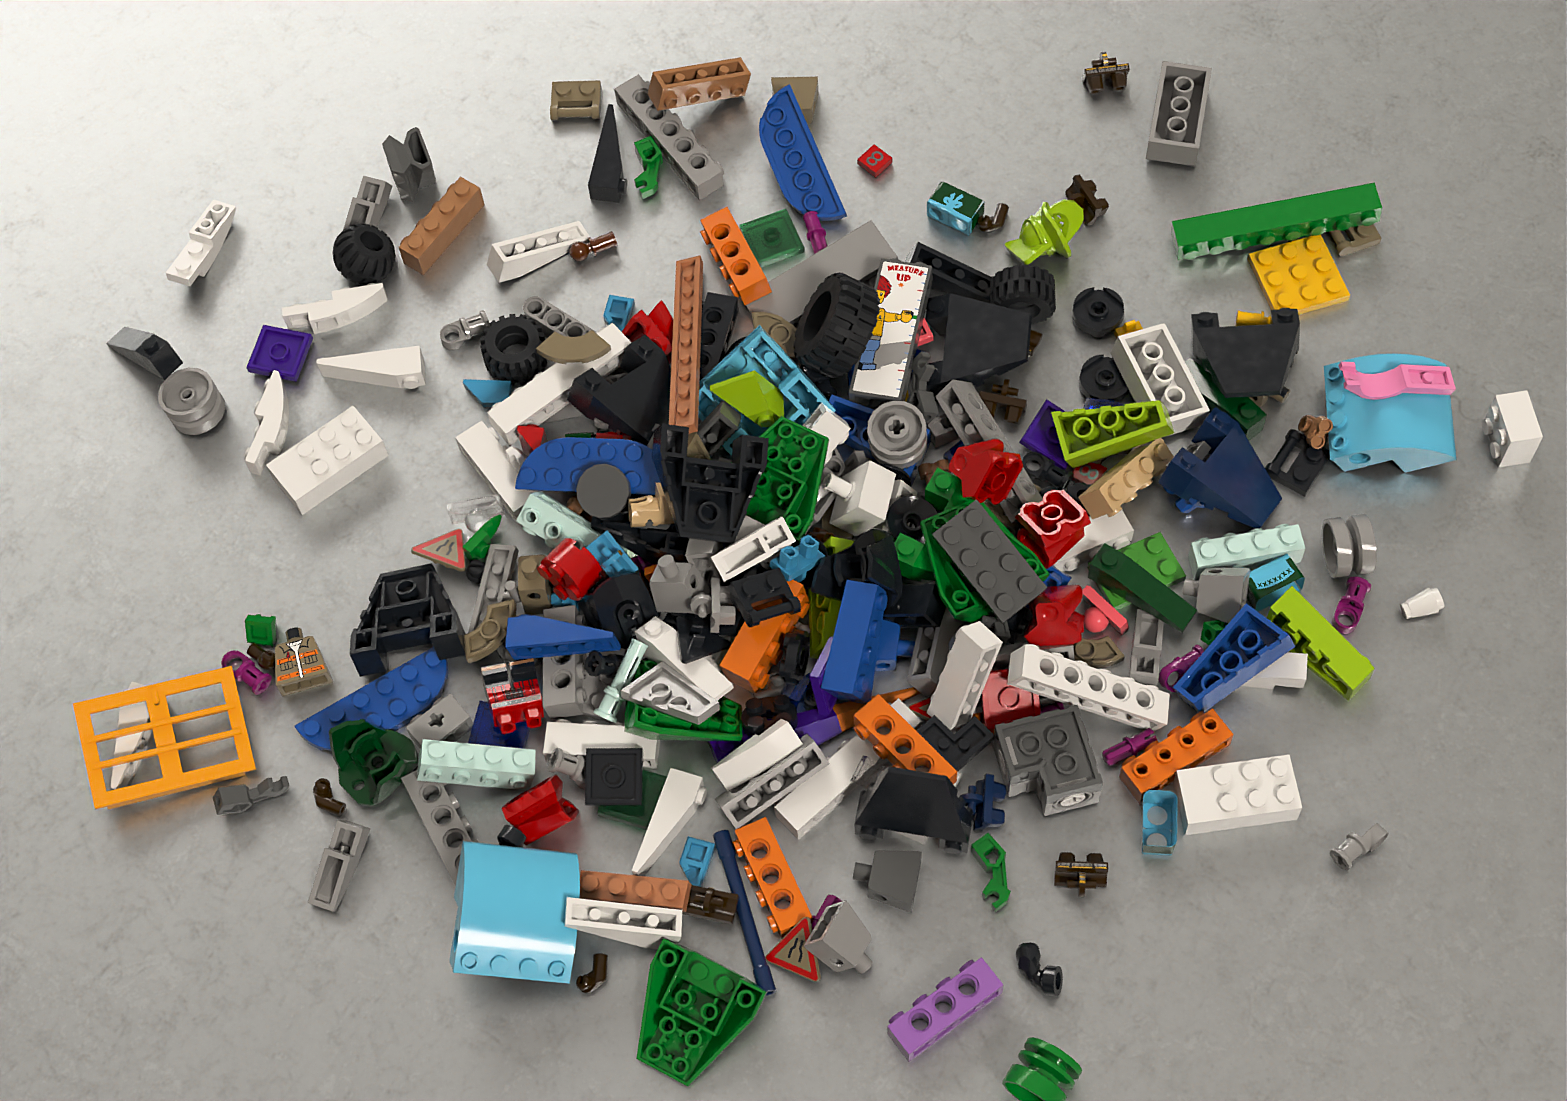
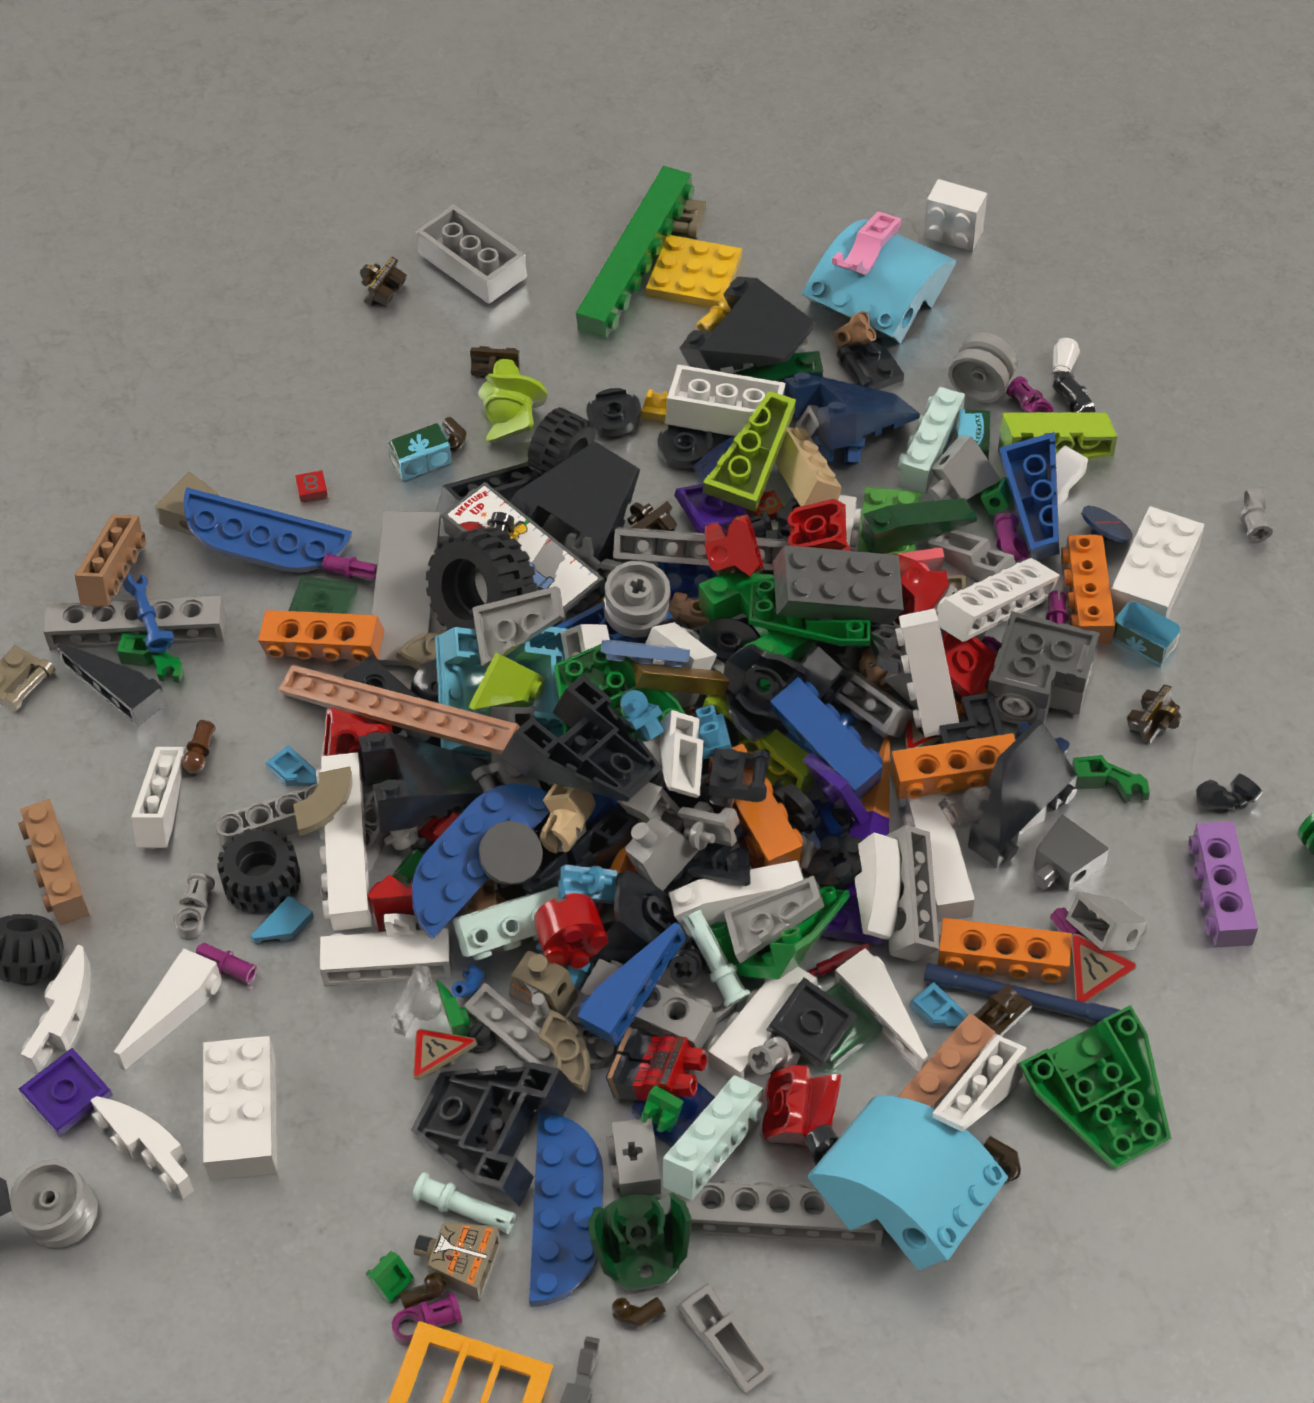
camera: 60 degrees left, 10 degrees down
none -> blue piece [123,574,174,653]
none -> magenta axle [196,942,257,984]
none -> light aqua pin [412,1172,516,1234]
none -> blue arm [452,964,485,998]
none -> light grey wing [472,586,565,668]
none -> black plate [487,512,515,533]
none -> medium blue plate [601,640,690,667]
none -> dark azure hips [620,690,664,741]
none -> pearl gold slope [632,662,729,696]
none -> green tile [640,1085,684,1132]
none -> dark red hand [807,943,870,977]
none -> black connector [1053,371,1095,413]
none -> dark blue piece [1081,505,1133,543]

